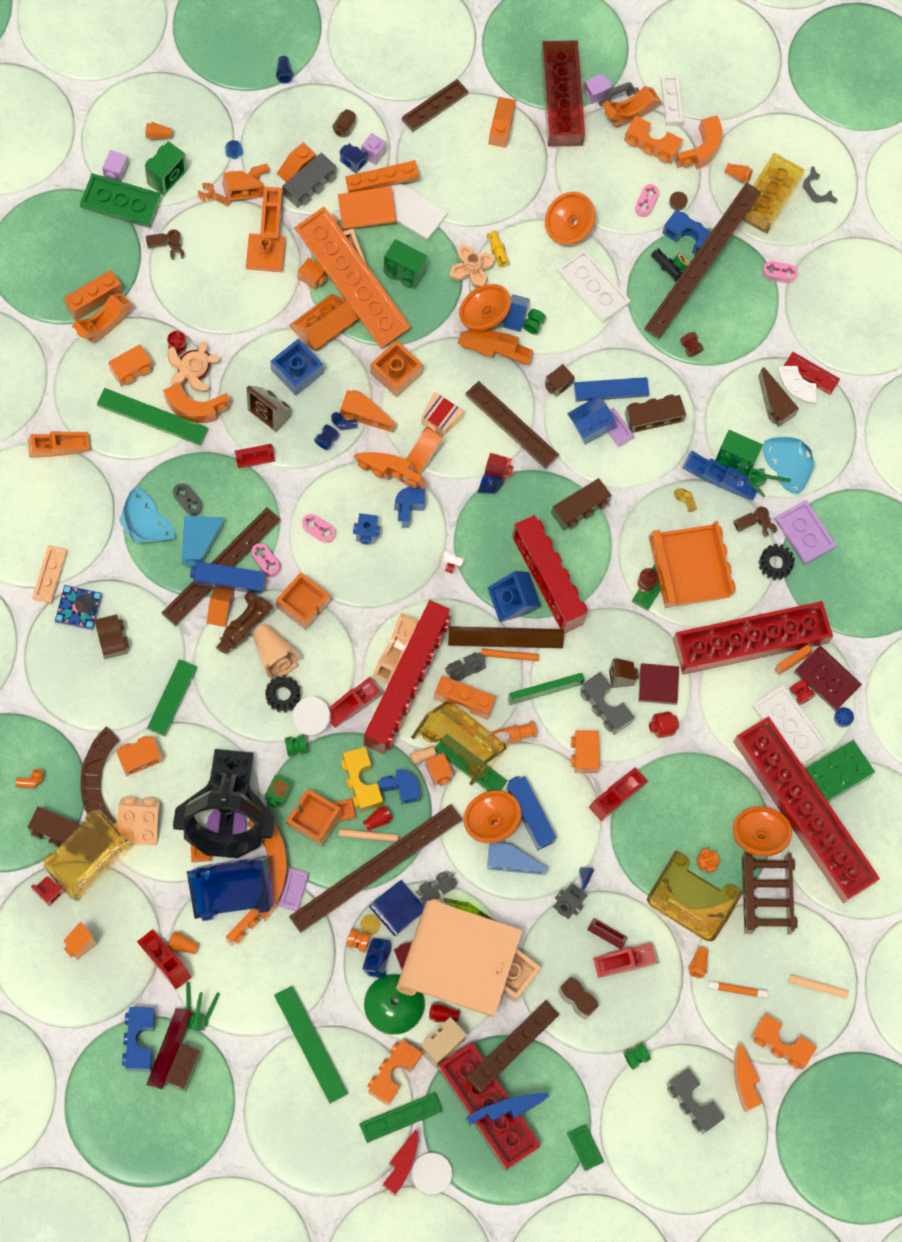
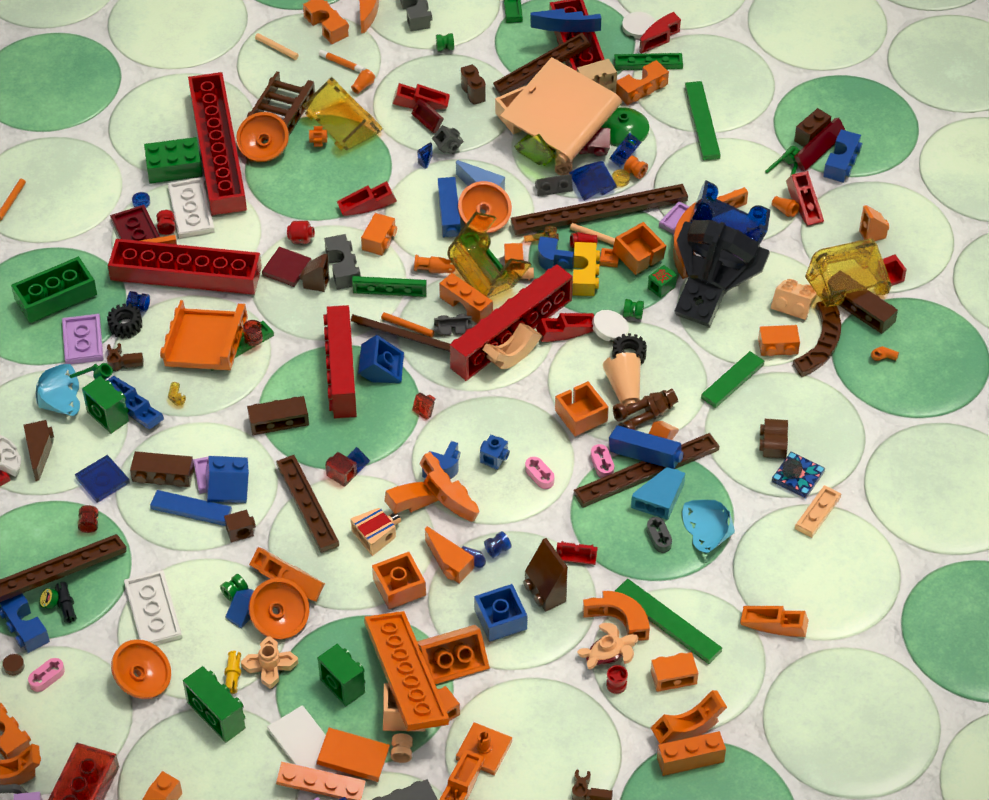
camera: 150 degrees left, 20 degrees down
none -> green brick [11,256,97,323]
none -> clear blue tile [75,454,130,503]
none -> clear blue wheel [126,291,150,312]
none -> green brick [183,666,246,743]
none -> clear orange bar [524,226,559,243]

